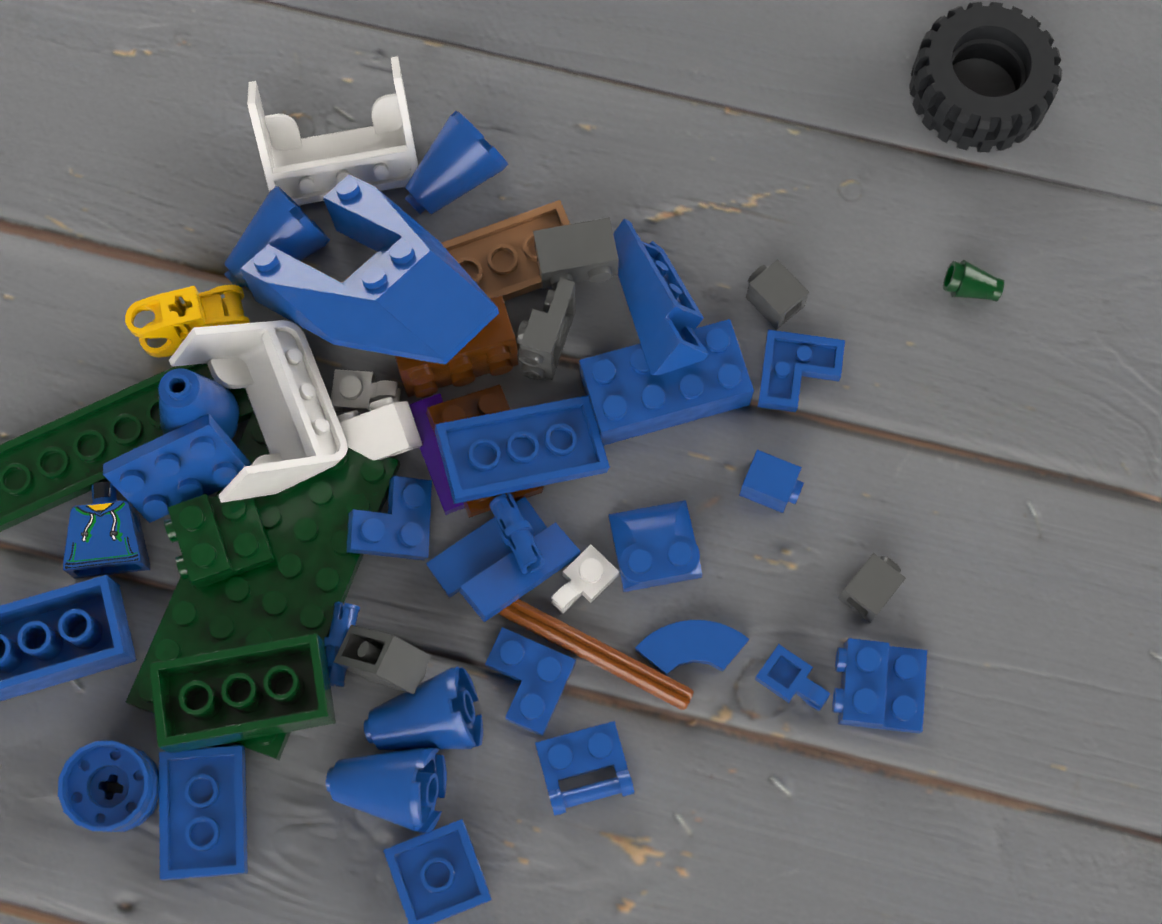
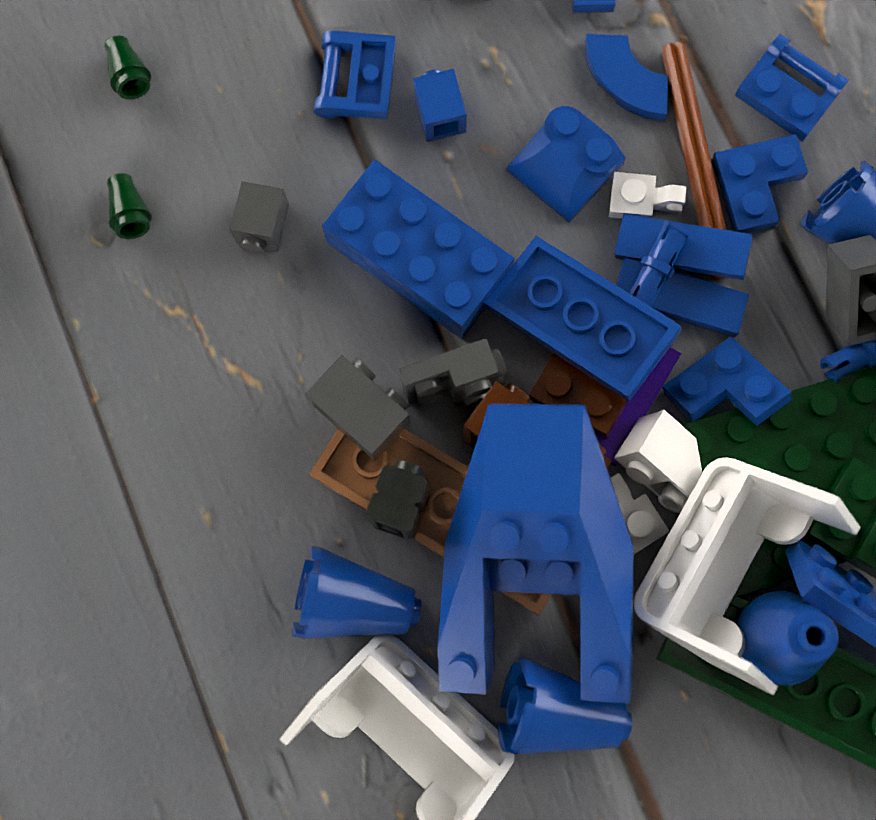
camera: 125 degrees left, 5 degrees up
yellow piece [125,285,250,358] -> none
blue wedge [613,219,709,375] -> none
blue plate [757,329,845,412] -> none
none -> dark green cone [107,173,152,239]
none -> blue plate [314,31,396,120]
none -> pearl dark grey brick [366,460,430,540]

